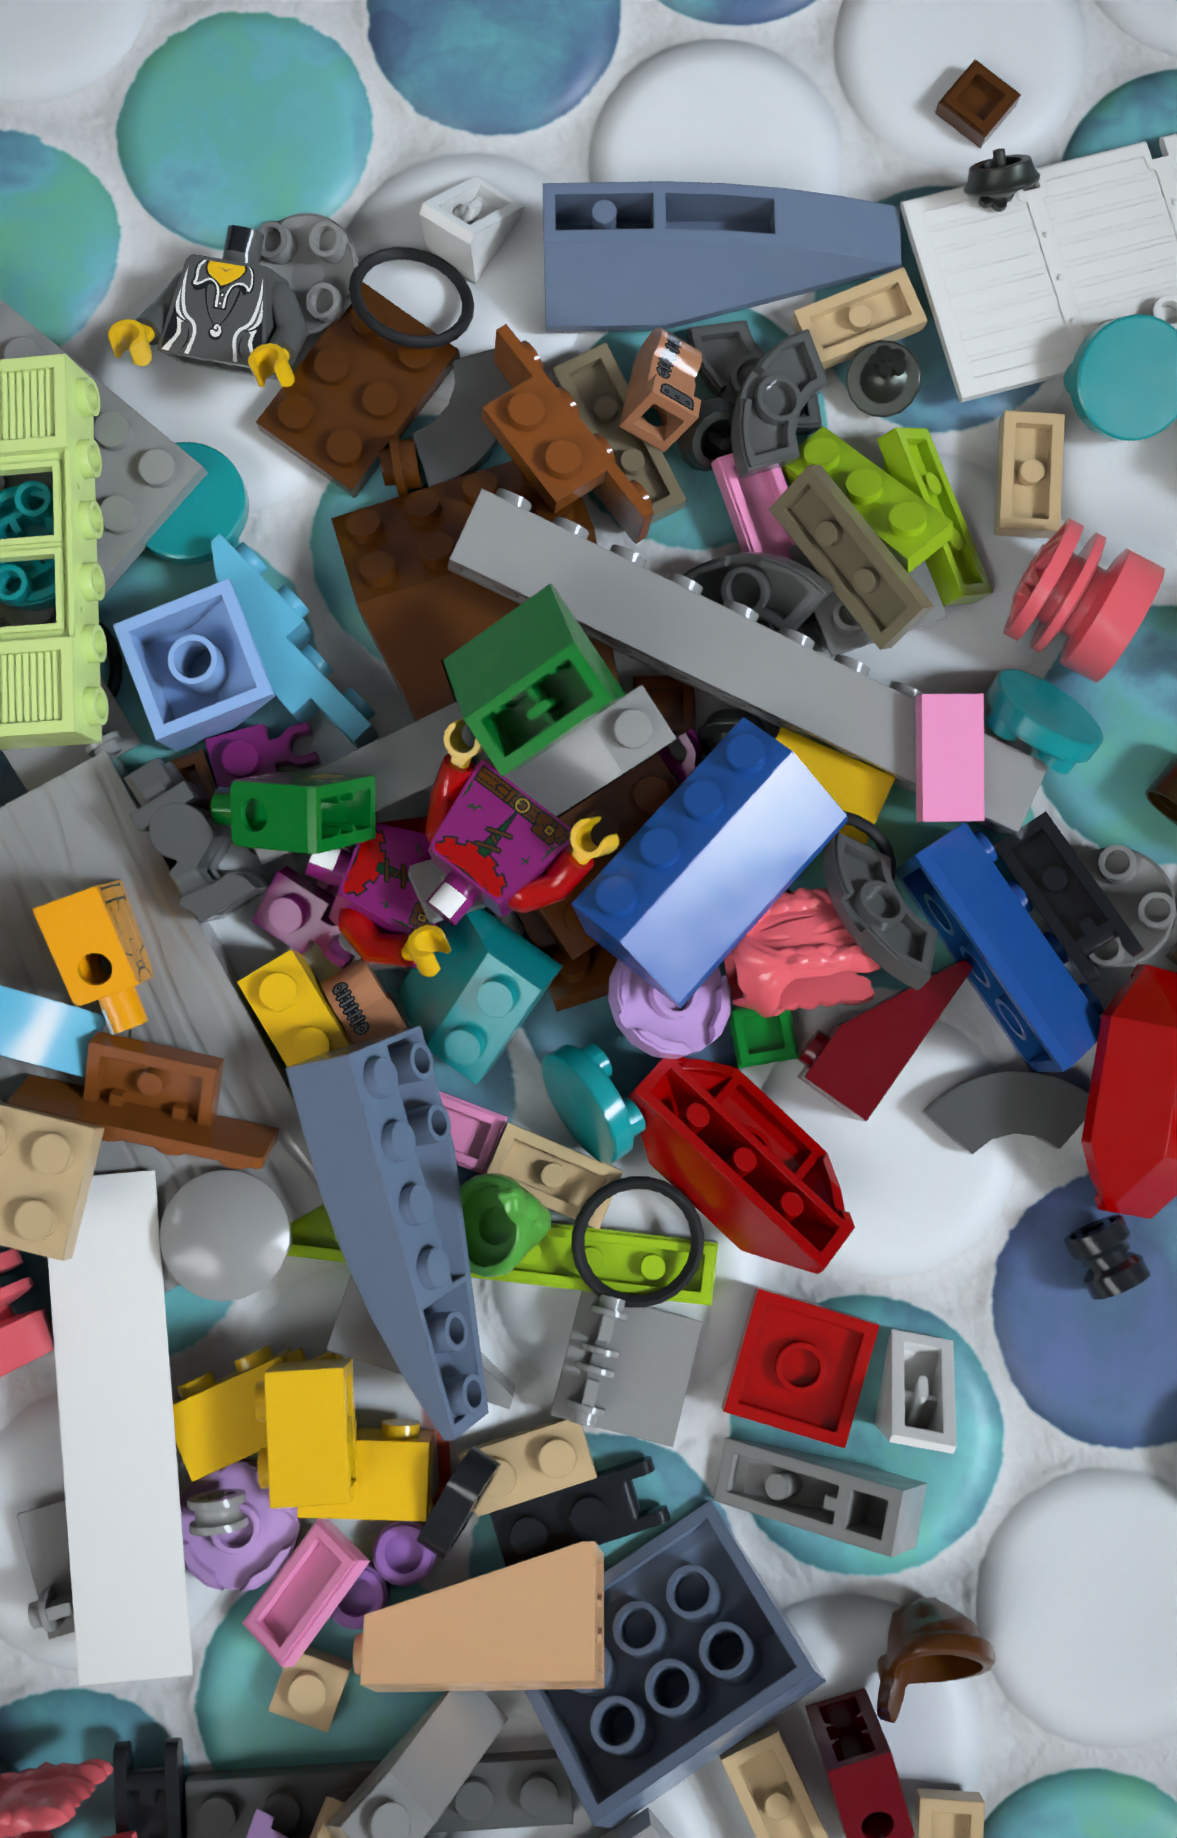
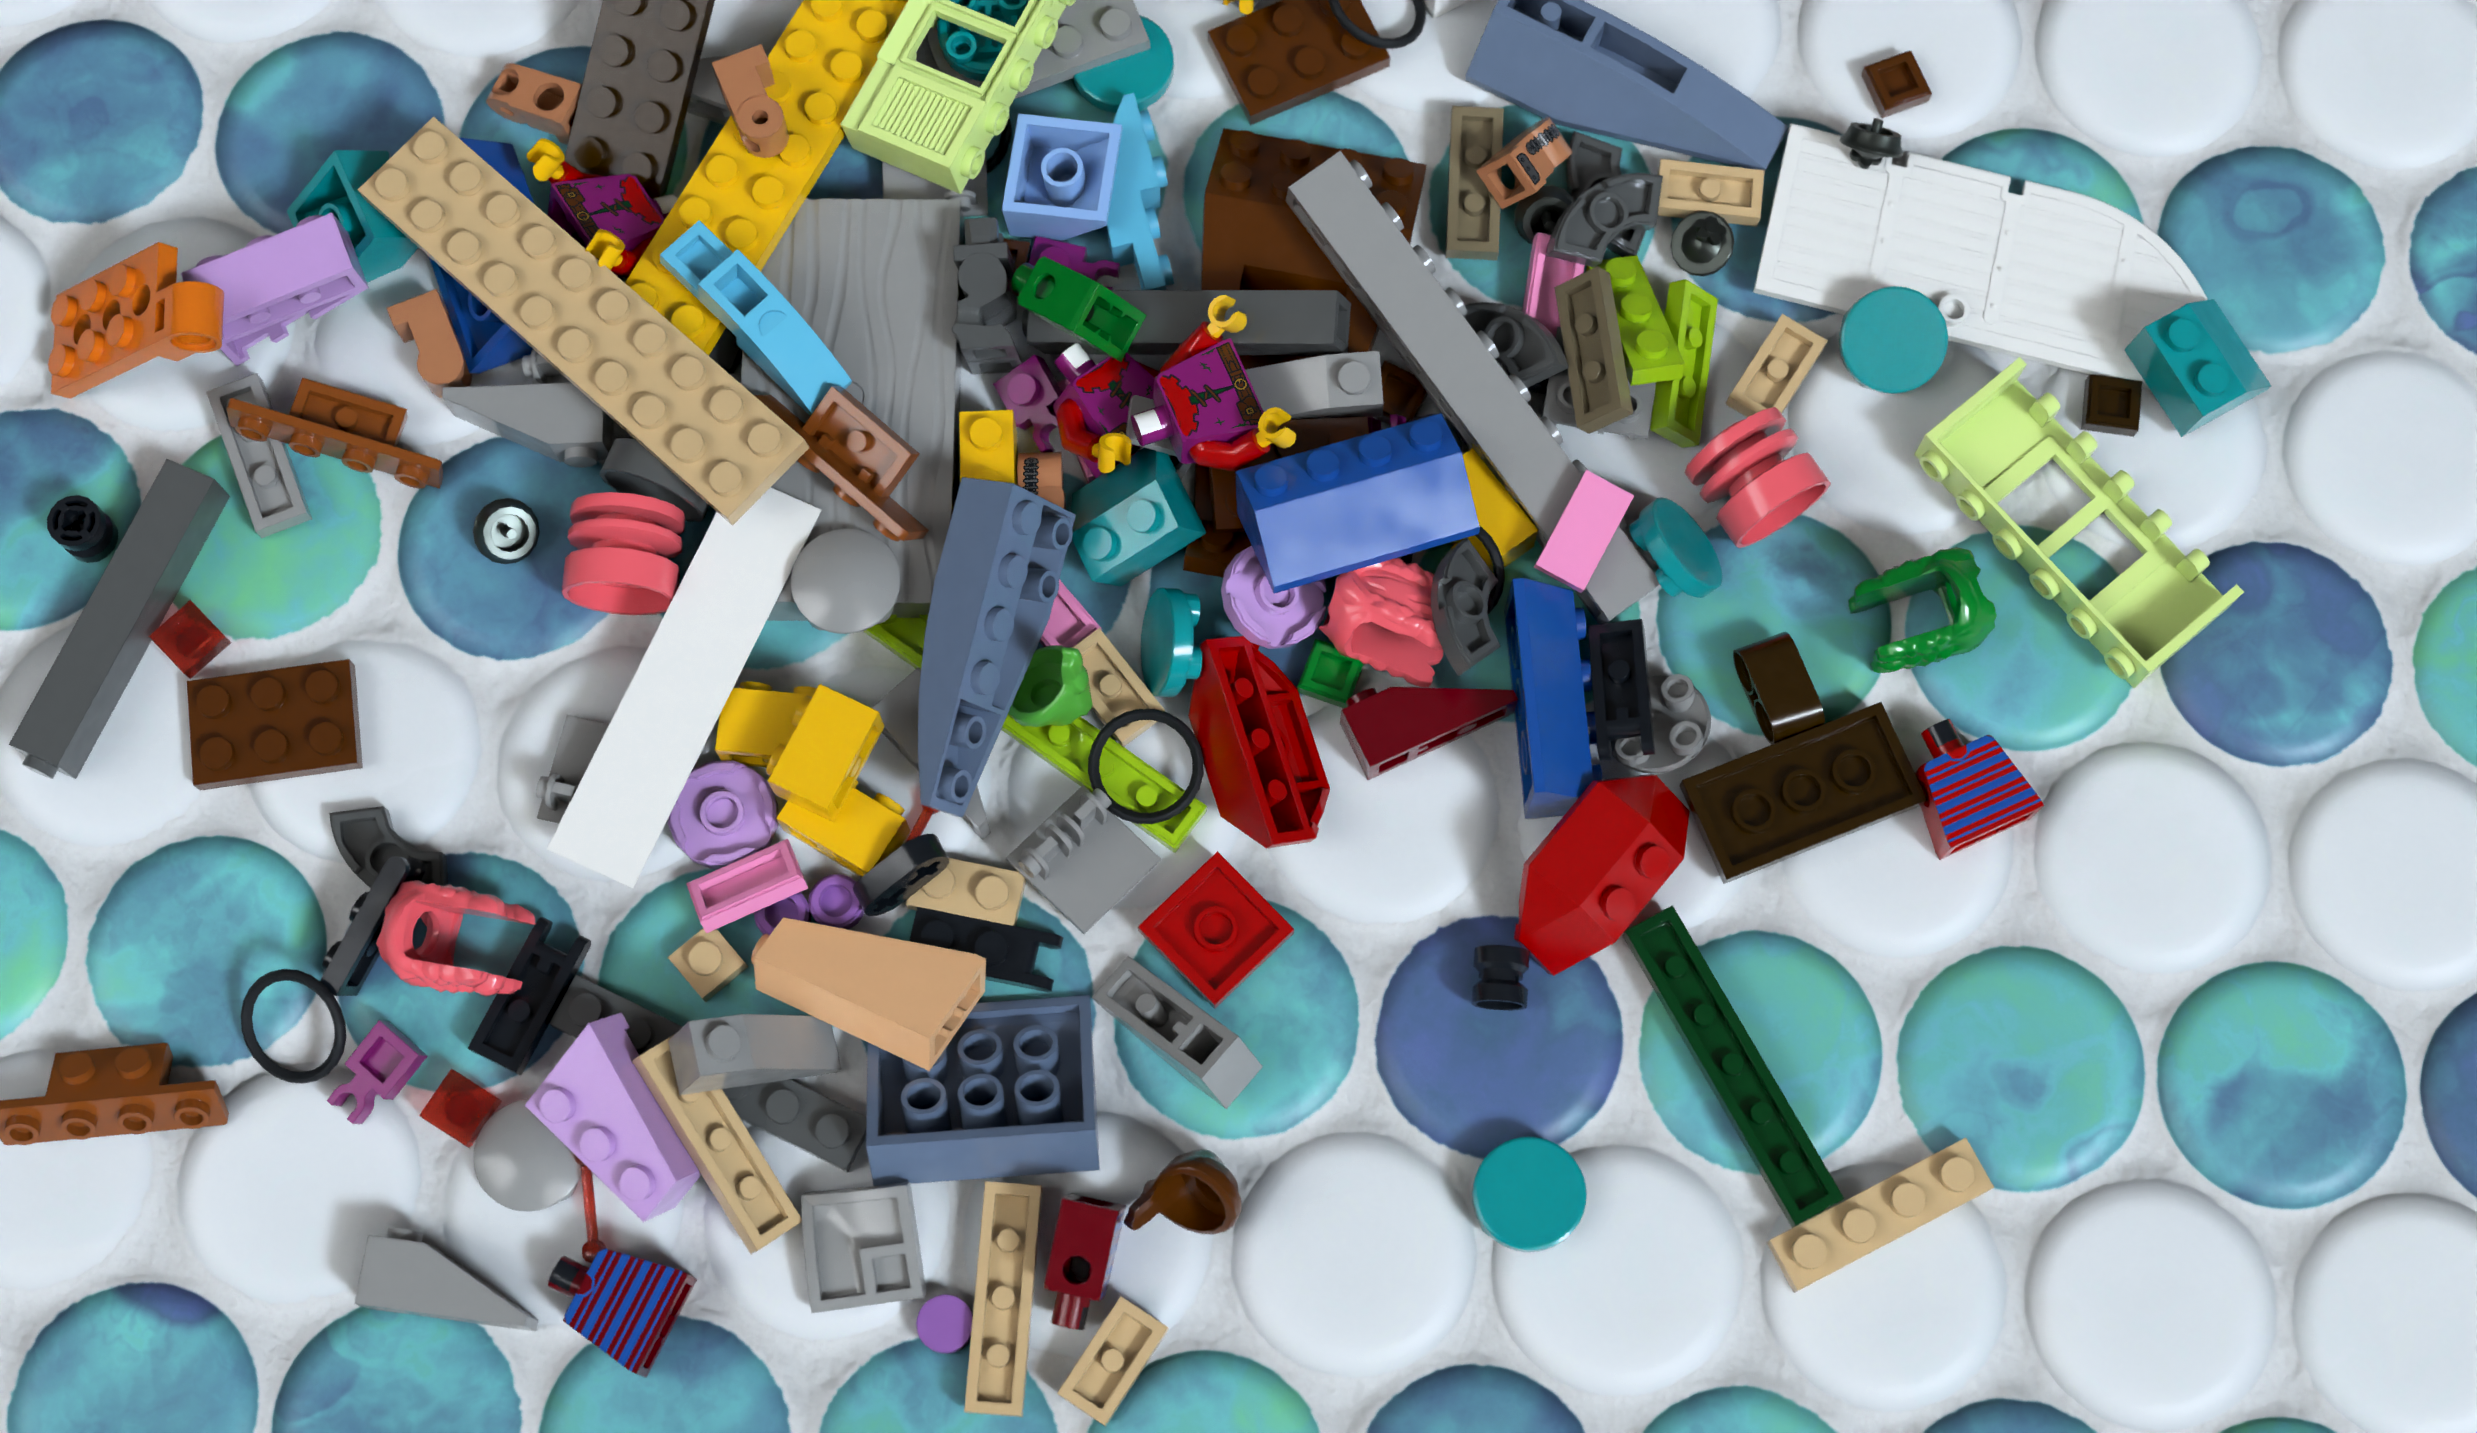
camera: 30 degrees right, 10 degrees down
light orange torso [32,880,153,1035] -> none
light grey bush [187,1488,248,1536] -> none
reddish brown plate [379,434,422,496] -> none
dark grey tile [413,348,513,487] -> none
green slope [443,584,626,776] -> none
dark orange bracket [481,324,654,544] -> none
white slope [874,1329,957,1454] -> none
dark grey tile [921,1071,1089,1154] -> none

